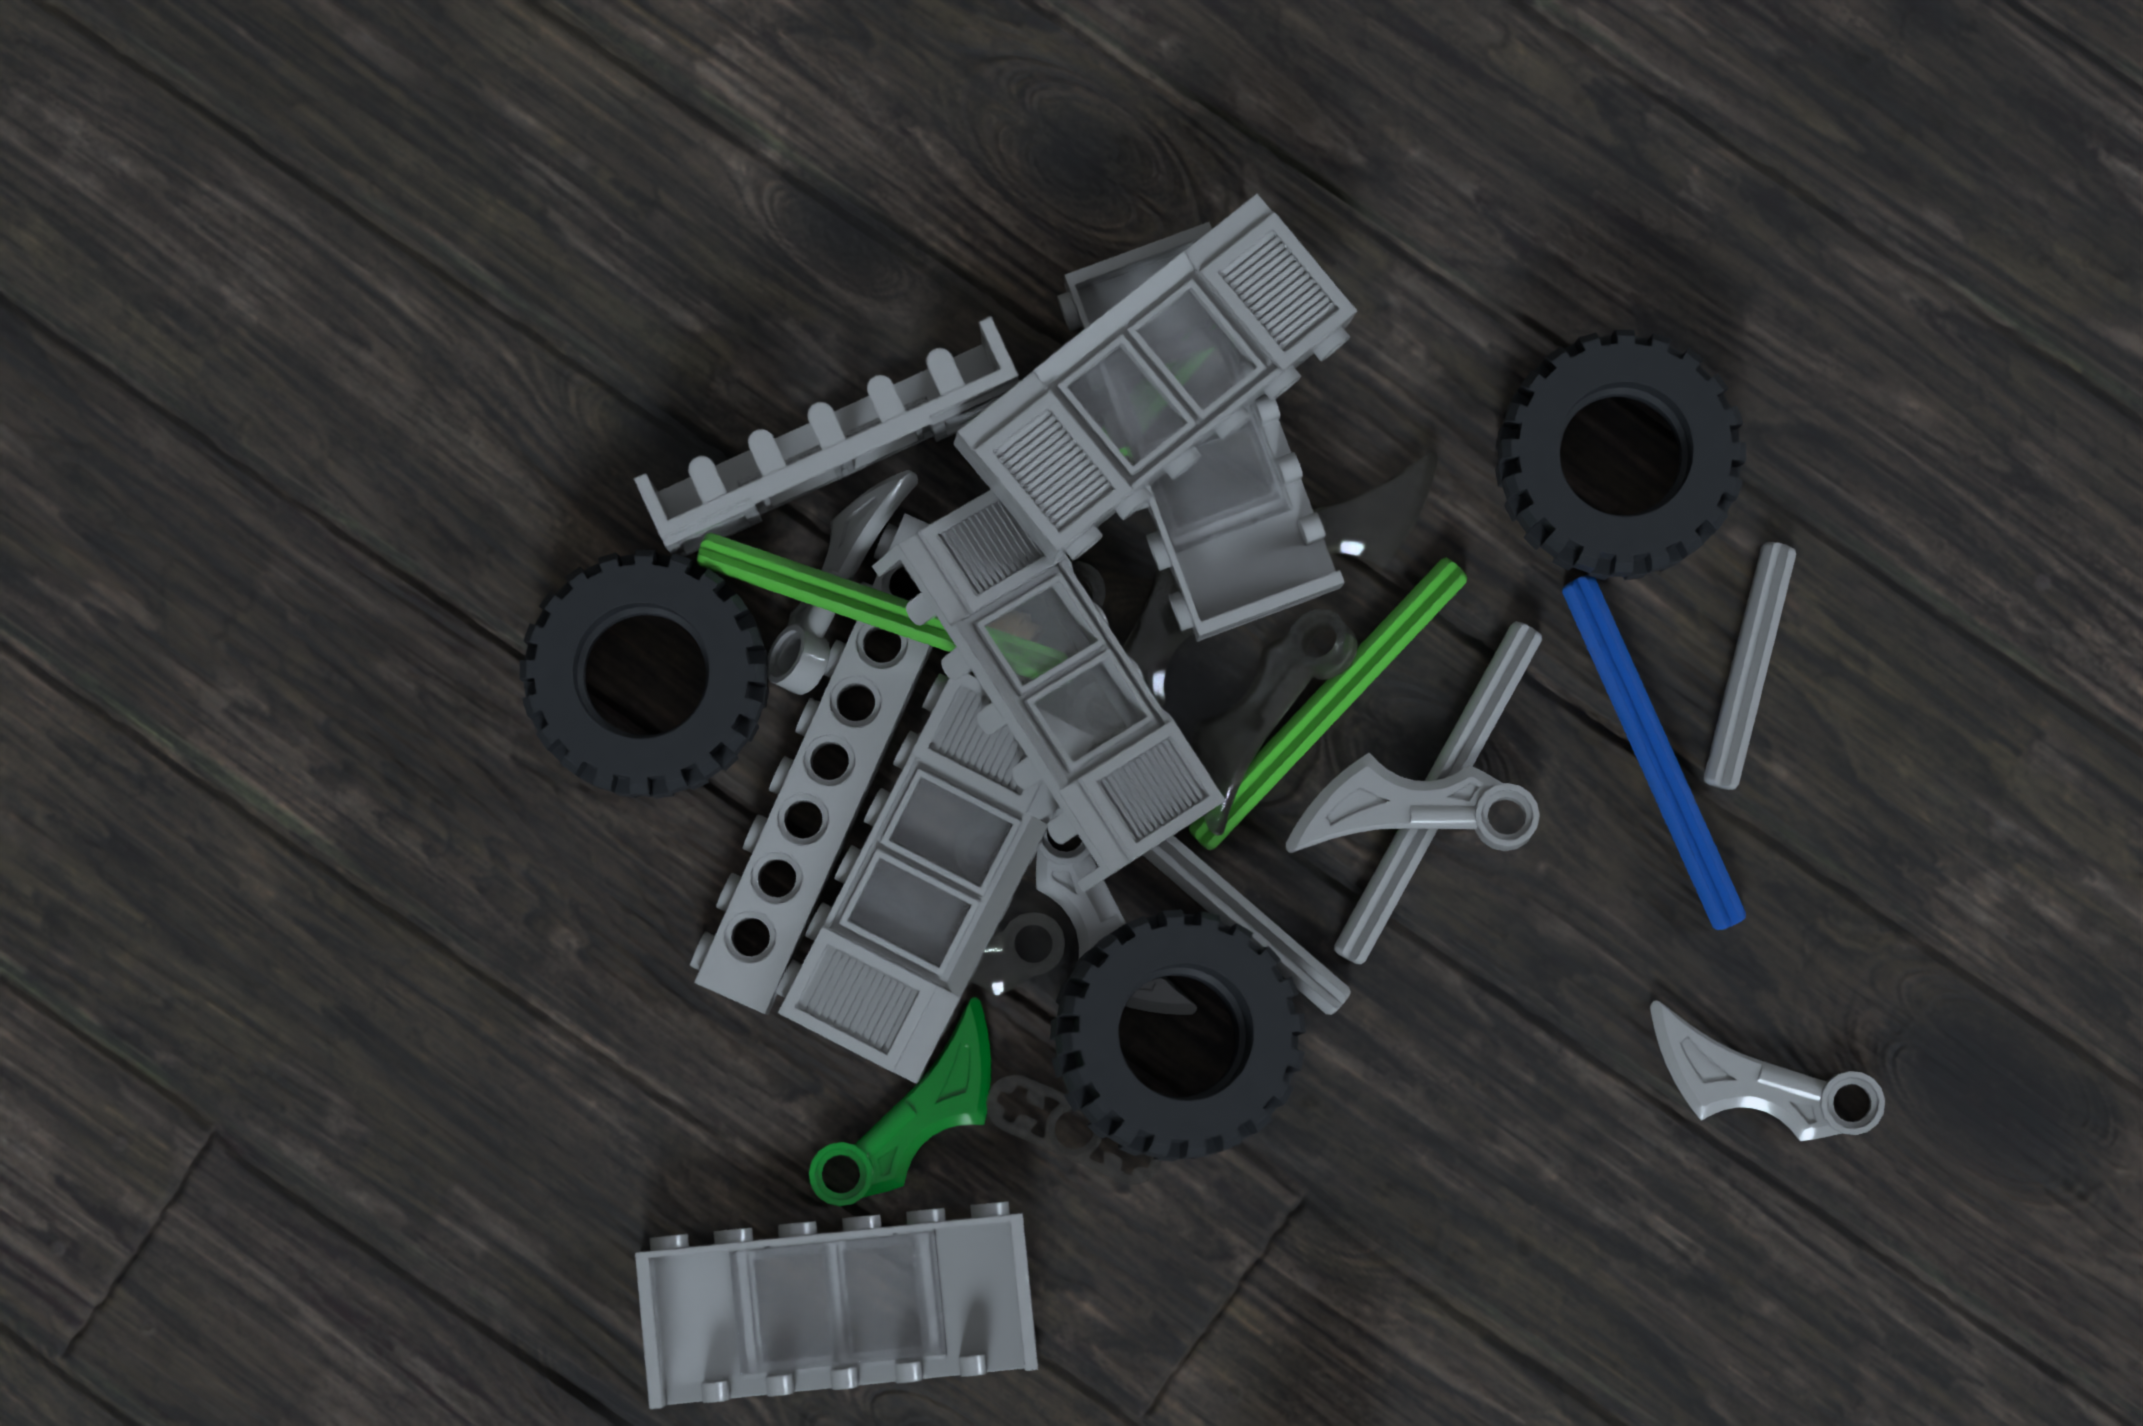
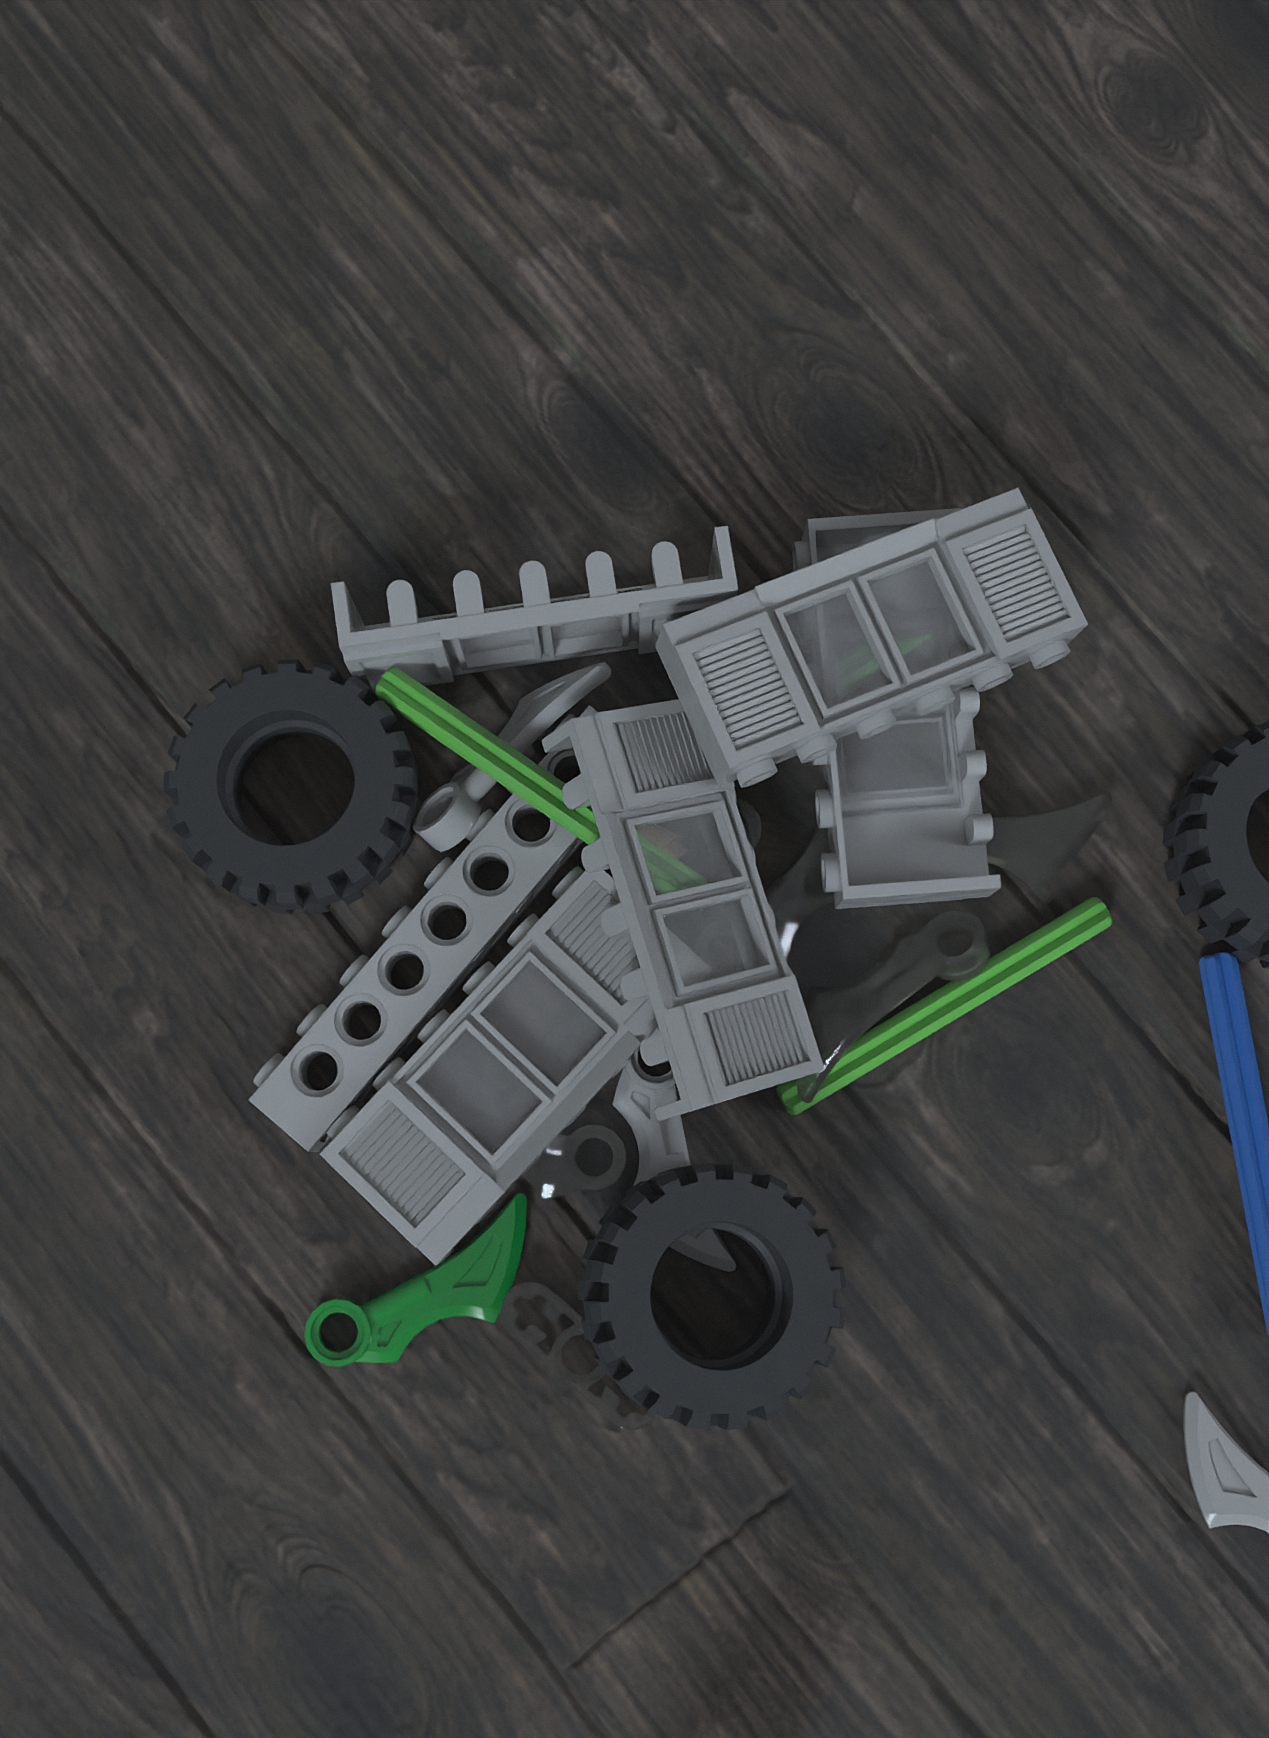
camera: 15 degrees right, 5 degrees down
light grey window [635,1201,1038,1409] -> none
light grey axle [1143,836,1351,1015] -> none
light grey piece [1286,753,1540,853] -> none
light grey axle [1334,621,1542,964] -> none

